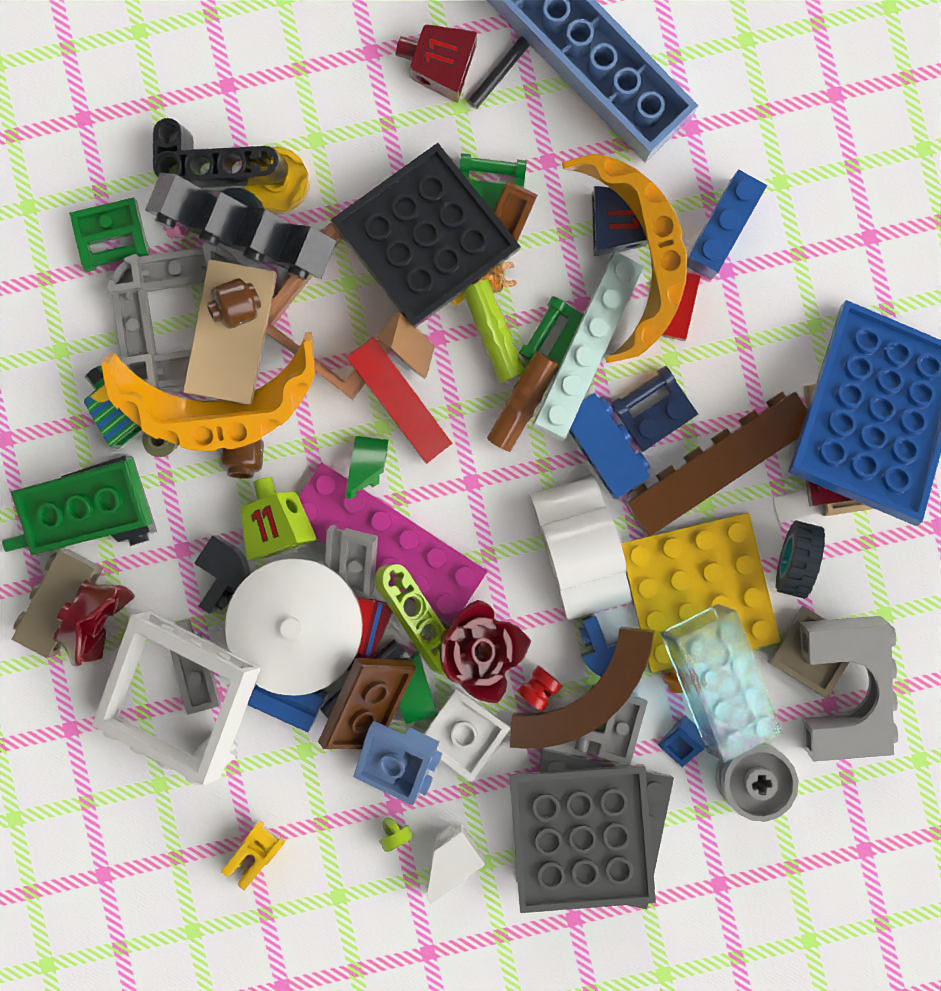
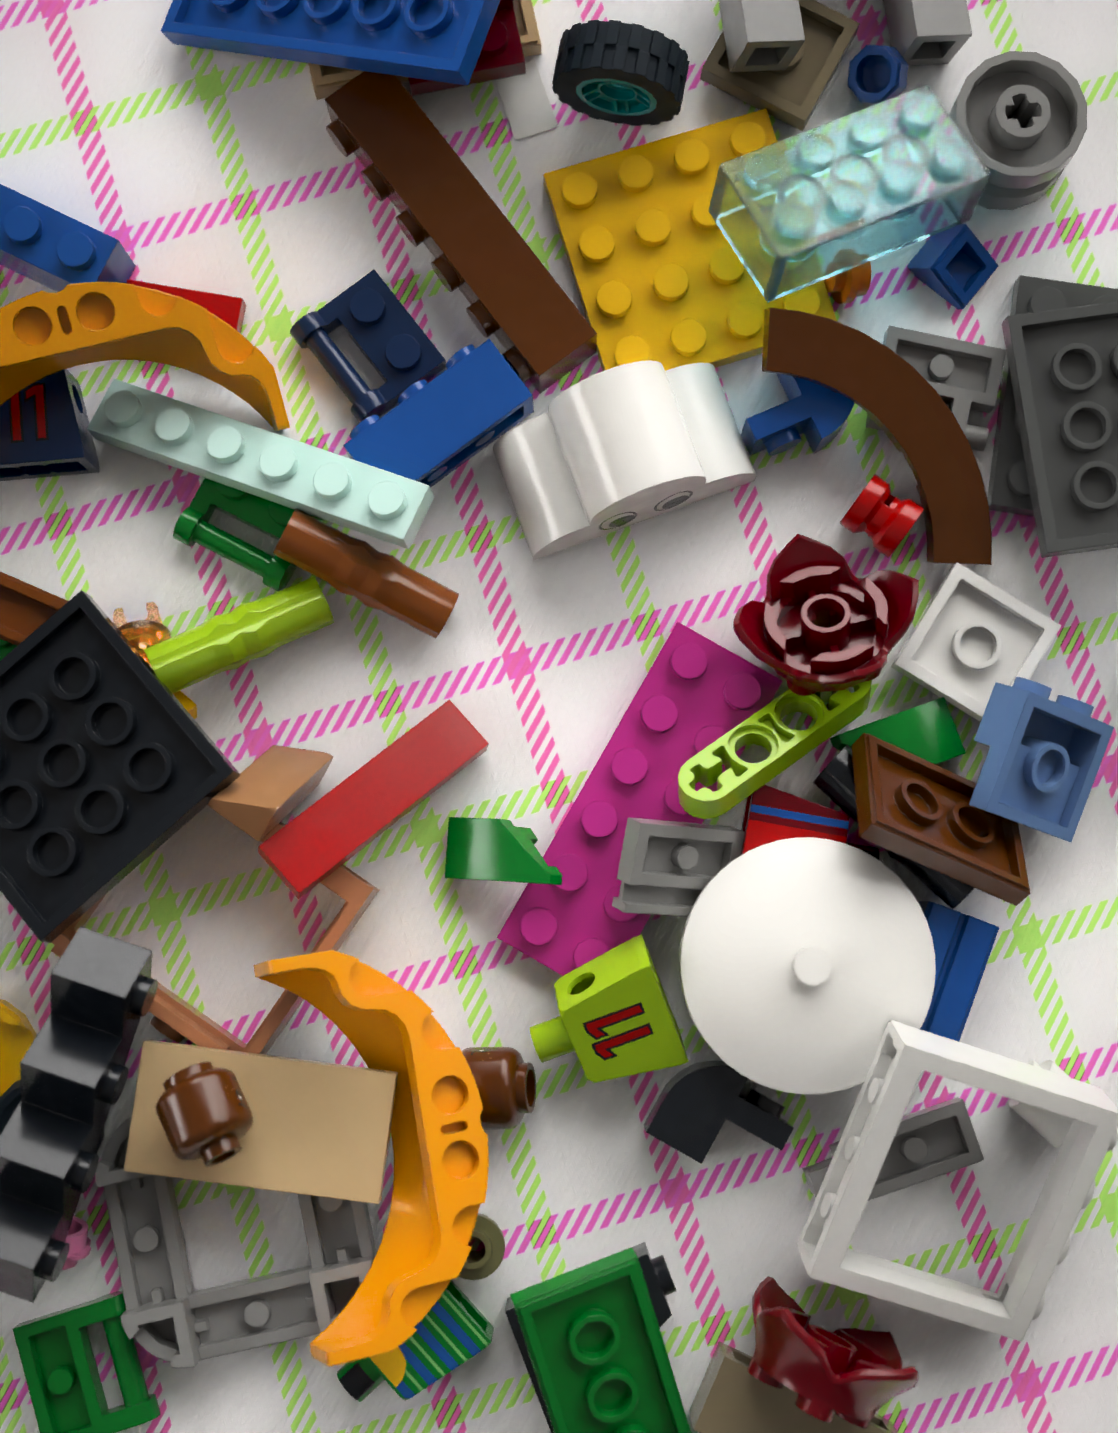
camera: 95 degrees left, 5 degrees down
none -> blue tile [847,45,909,104]

